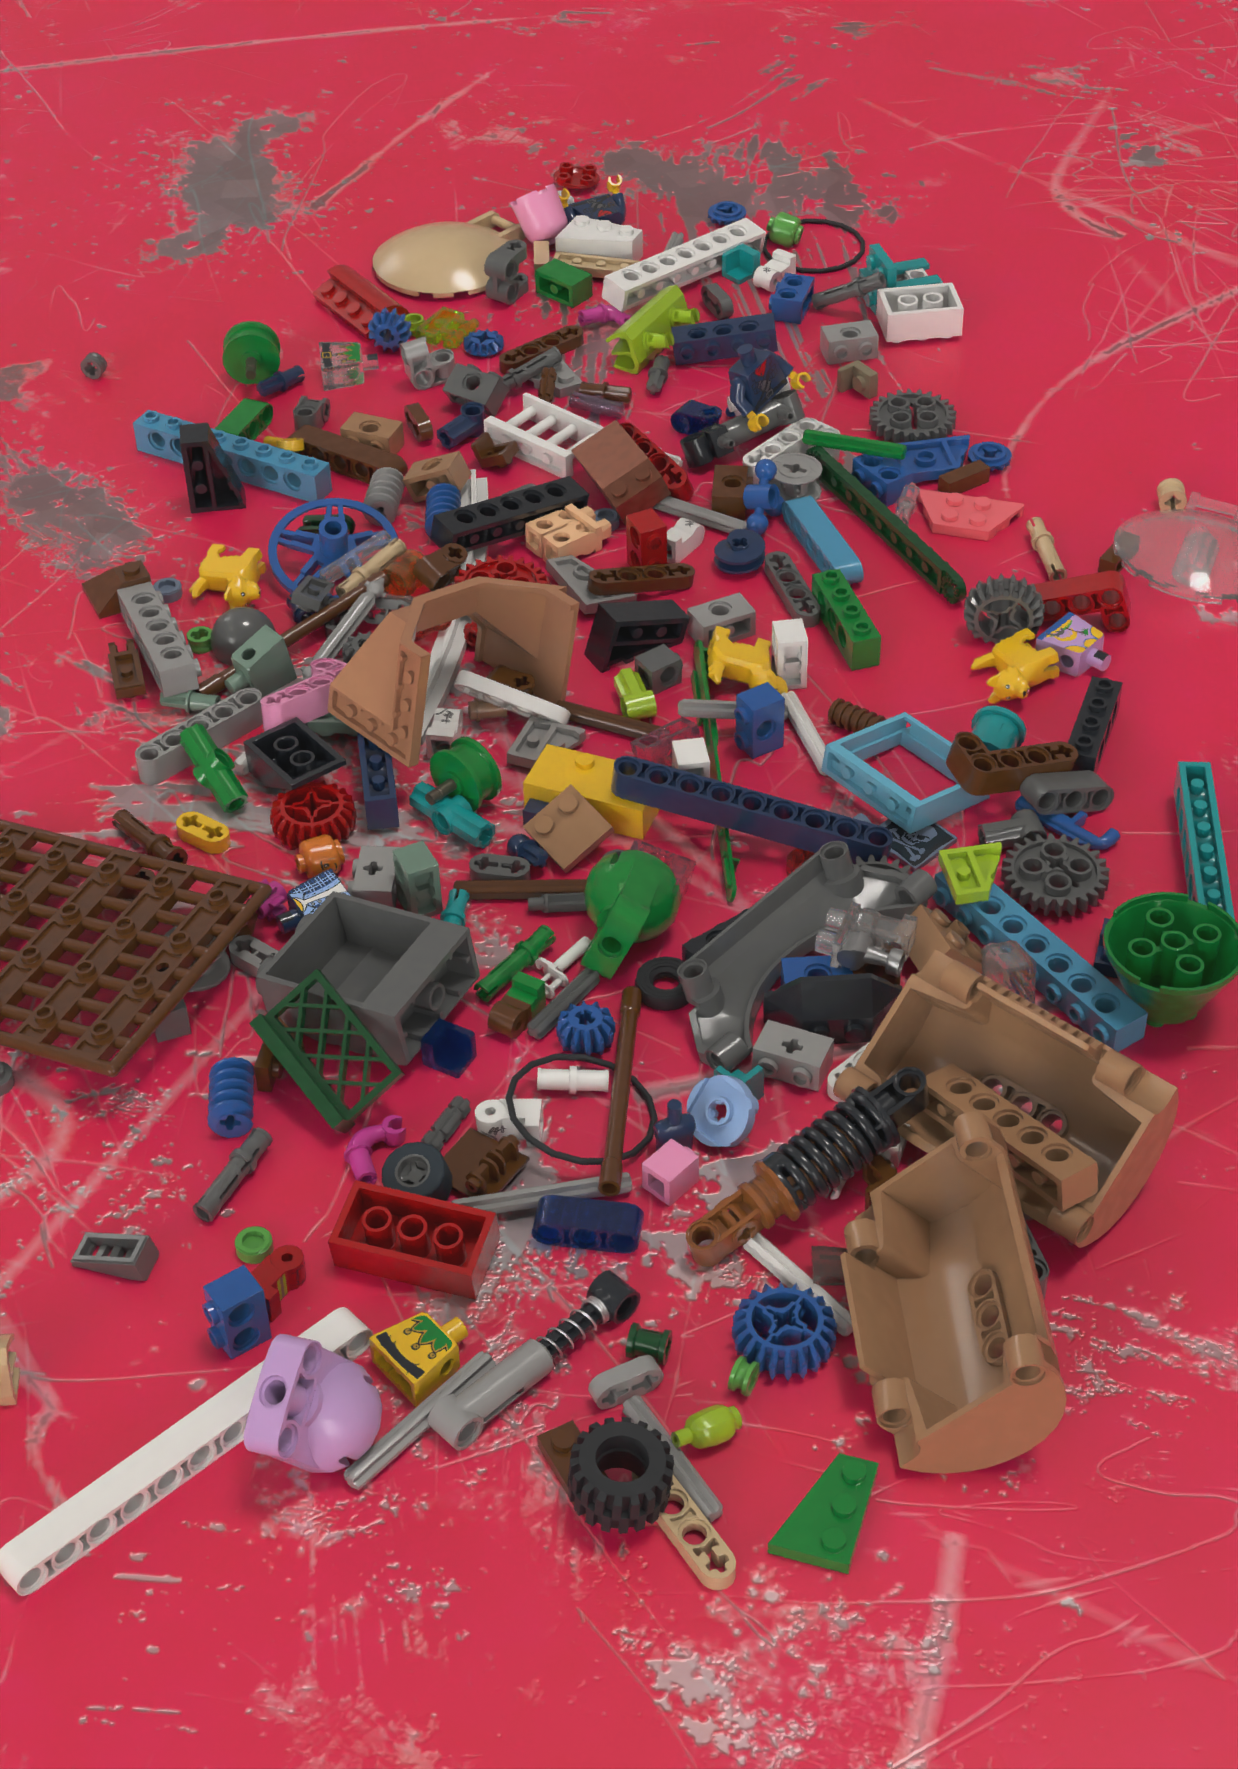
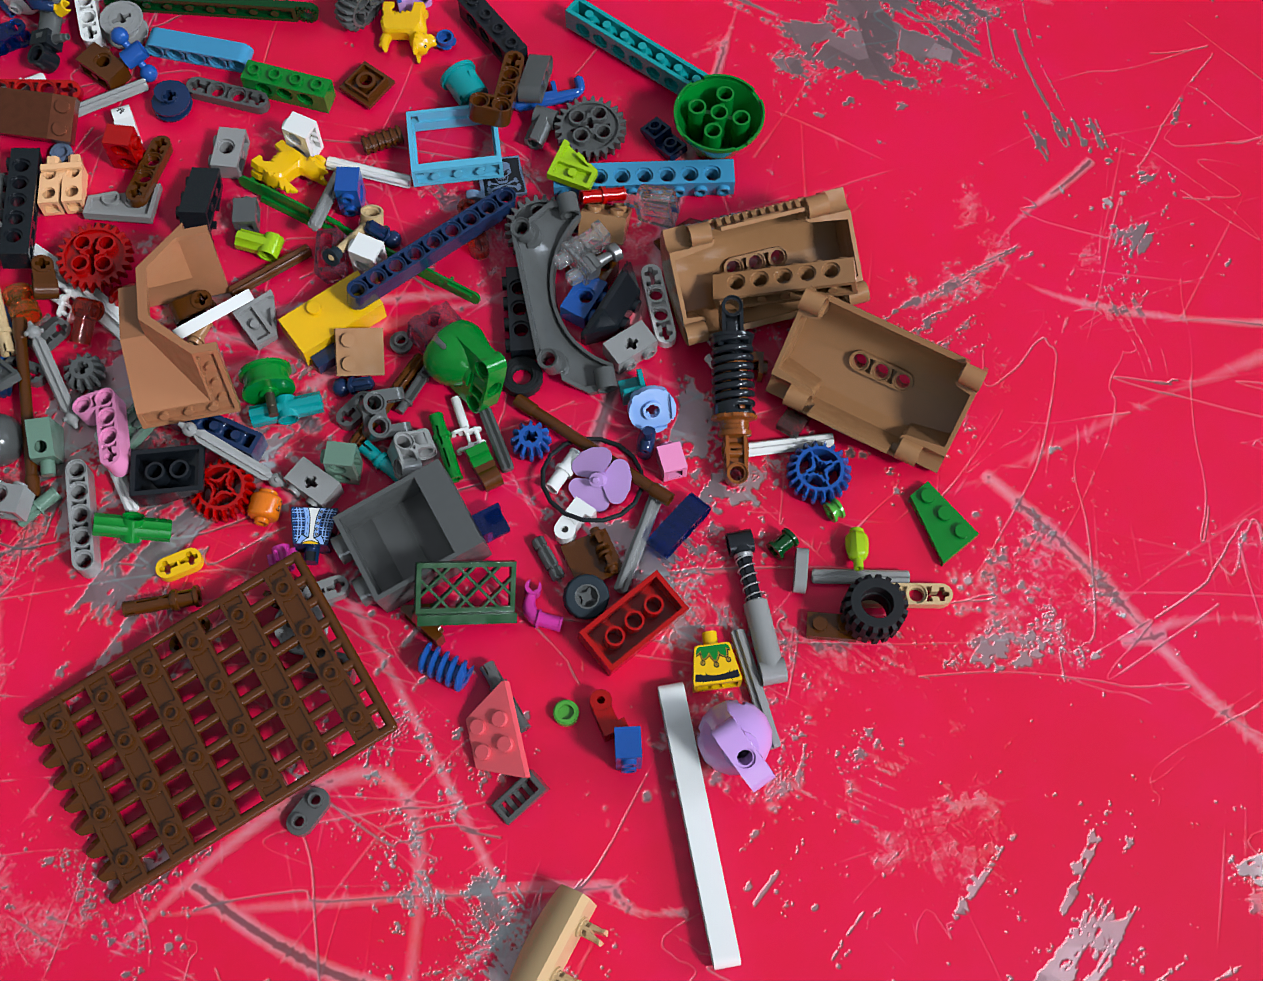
camera: 60 degrees left, 25 degrees up
none -> light grey wheel [178,421,287,488]
none -> tan piece [322,204,384,267]
none -> reddish brown piece [339,61,395,110]
none -> dark grey piece [357,387,412,442]
none -> dark blue axle [364,220,402,249]
none -> light grey piece [387,428,437,480]
none -> blue plate [436,29,456,50]
none -> coral wing [466,680,530,778]
none -> lavender piece [568,447,632,512]
none -> red pin [579,186,627,205]

